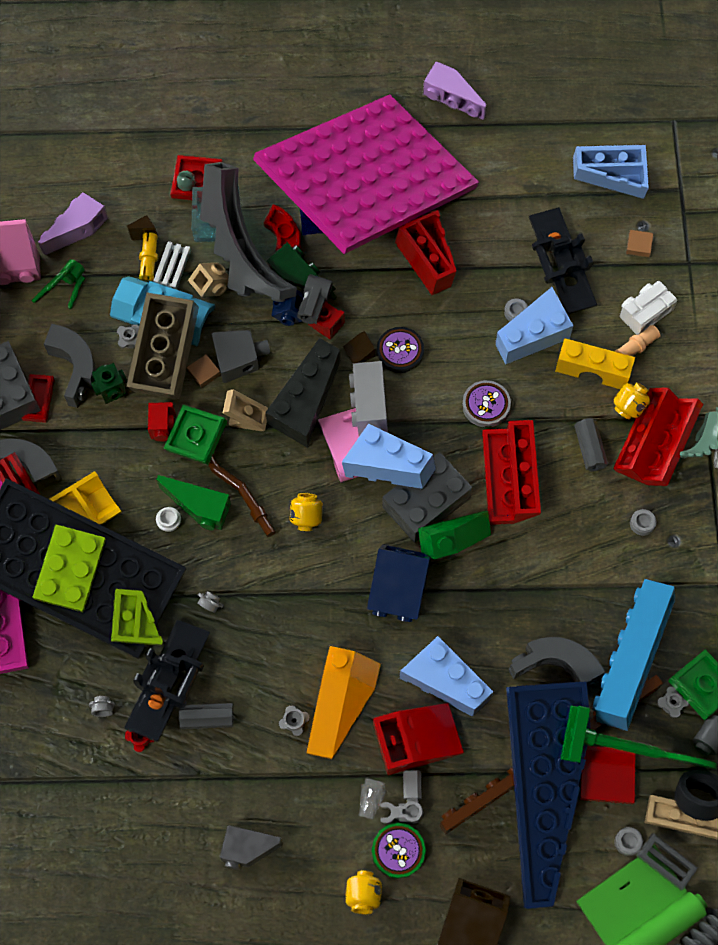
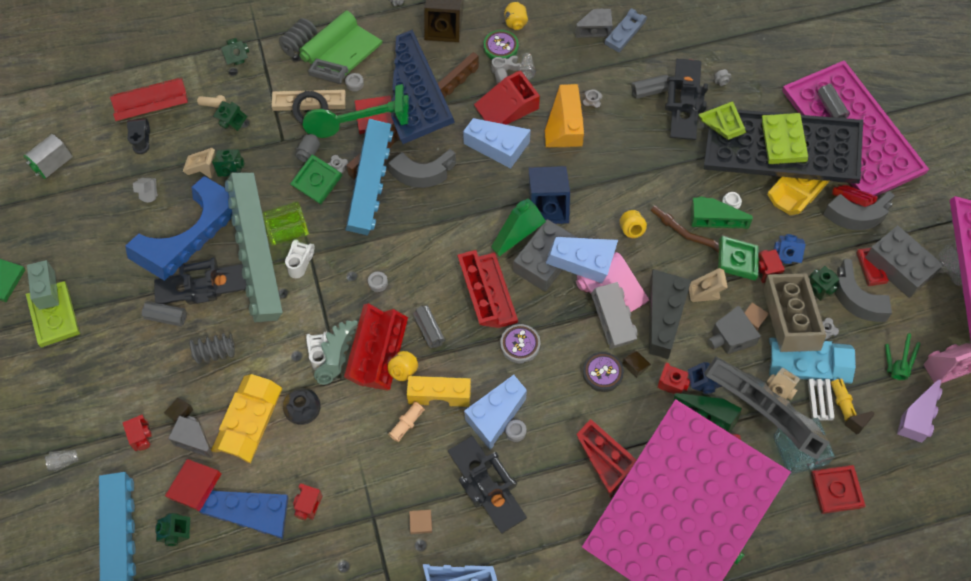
camera: 165 degrees right, 5 degrees down
sand green hinge [177,171,196,191] -> none
light grey plate [198,591,223,613] -> none
dark grey piece [297,274,333,324] -> none
white brick [620,281,677,335] -> none
none -> sand blue plate [605,8,647,52]
none -> blue brick [774,234,806,264]

